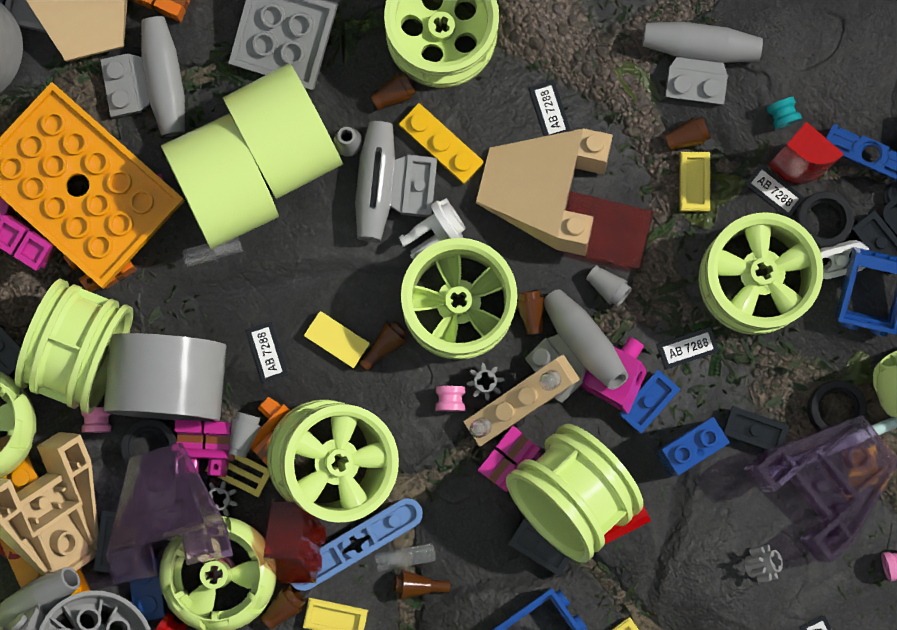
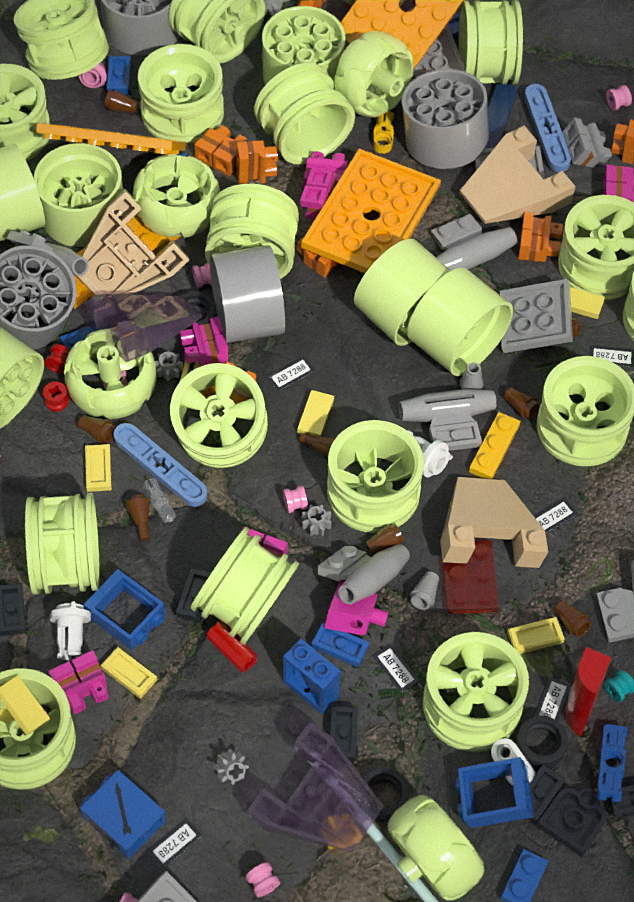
camera: 75 degrees right, 25 degrees down
clear axle [182,236,243,267] -> none
light grey cone [228,412,261,458] -> none
clear red brick [263,502,326,583] -> none
tan piece [464,354,580,446] -> none

